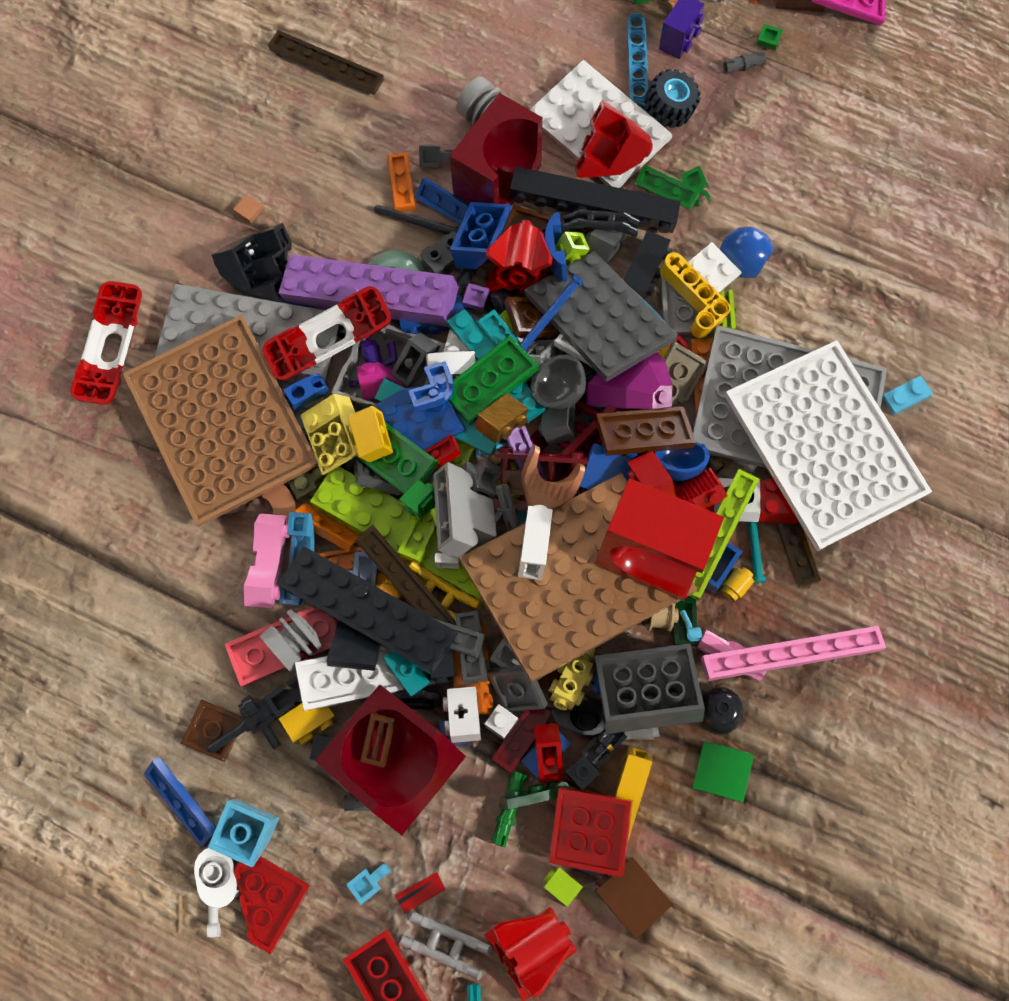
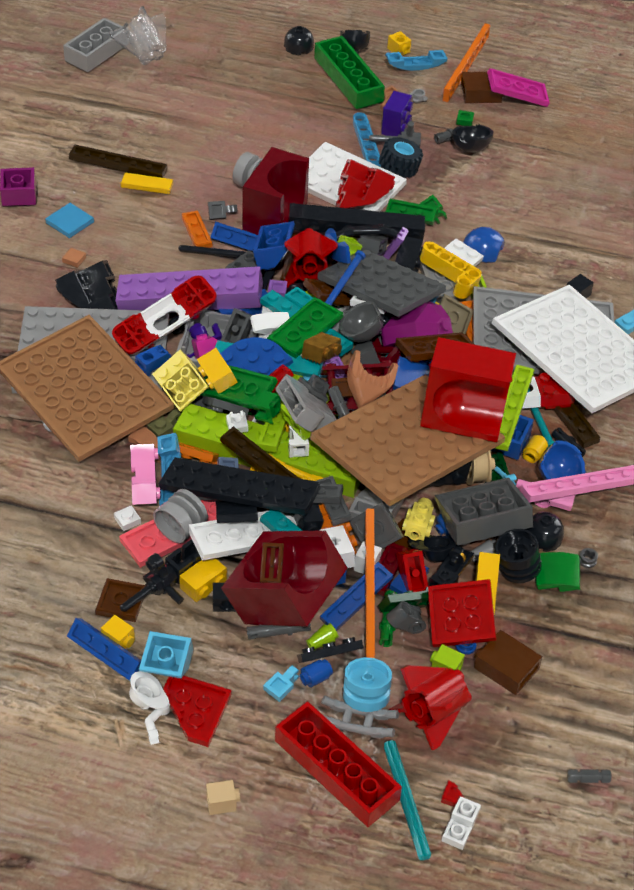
camera: 15 degrees left, 25 degrees down
red sticker [396,873,445,913] -> none
blue plate [408,361,454,413] -> none
white brick [518,505,553,581] -> none
none -> magenta brick [0,167,36,206]
none -> dark azure tile [45,203,94,238]
none -> yellow brick [101,615,135,649]
none -> white plate [114,505,141,531]
none -> yellow tile [121,173,173,194]
none -> white tile [226,410,248,432]
none -> black plate [297,637,364,663]
none -> blue brick [300,659,333,688]
none -> lime cone [306,623,339,649]
none -> blue plate [320,562,393,631]
none -> medium azure wheel [343,657,392,712]
none -> orange tile [365,509,375,658]
none -> dark grey piece [369,121,421,147]
none -> medium lavender tile [383,227,408,260]
none -> dark grey piece [386,601,427,634]
none -> black cylinder [452,124,494,153]
none -> black wheel [495,529,542,583]
none -> blue cylinder [538,440,586,480]
none -> black pin [552,427,586,457]
none -> black brick [567,274,594,299]
none -> flat silver bush [580,548,598,568]

